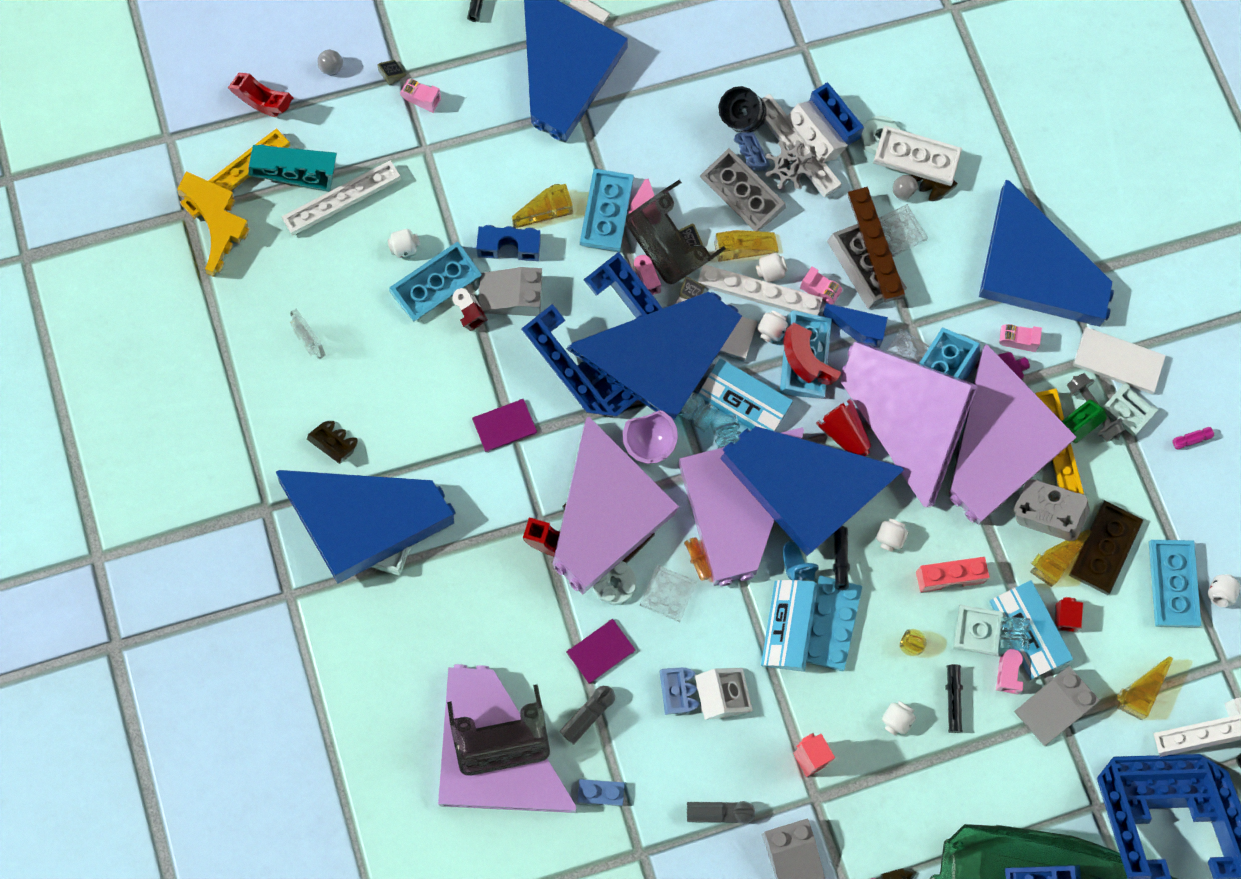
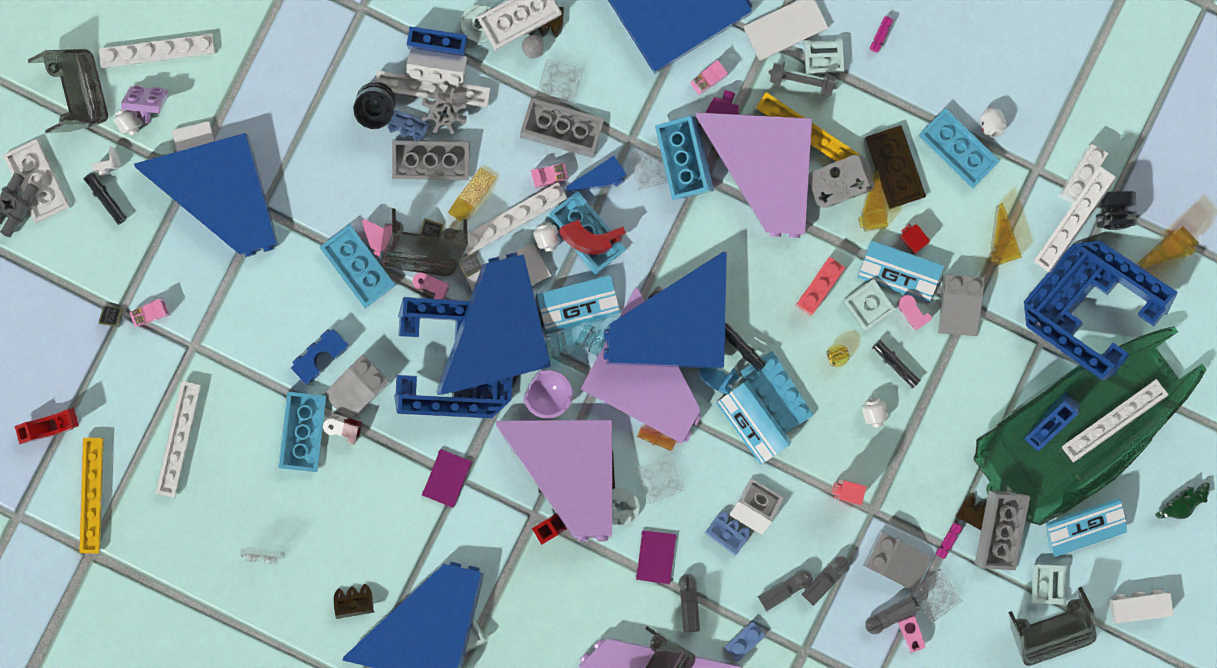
camera: 40 degrees left, 15 degrees up
yellow arch [177,171,250,277] -> none
teal wedge [248,145,337,192] -> none
light grey piece [318,49,343,75] -> none
white head [388,229,420,258] -> none
clear yellow slope [512,184,573,228] -> none
white head [756,253,788,282] -> none
red cone [816,398,871,456] -> none
lavender slope [841,342,977,507] -> none
reddish brown plate [848,186,905,303] -> none
white head [876,518,908,552] -> none
clear light blue wheel [1000,617,1030,650] -> none
green slope [1062,399,1107,444] -> none
none -> dark grey piece [757,569,813,611]

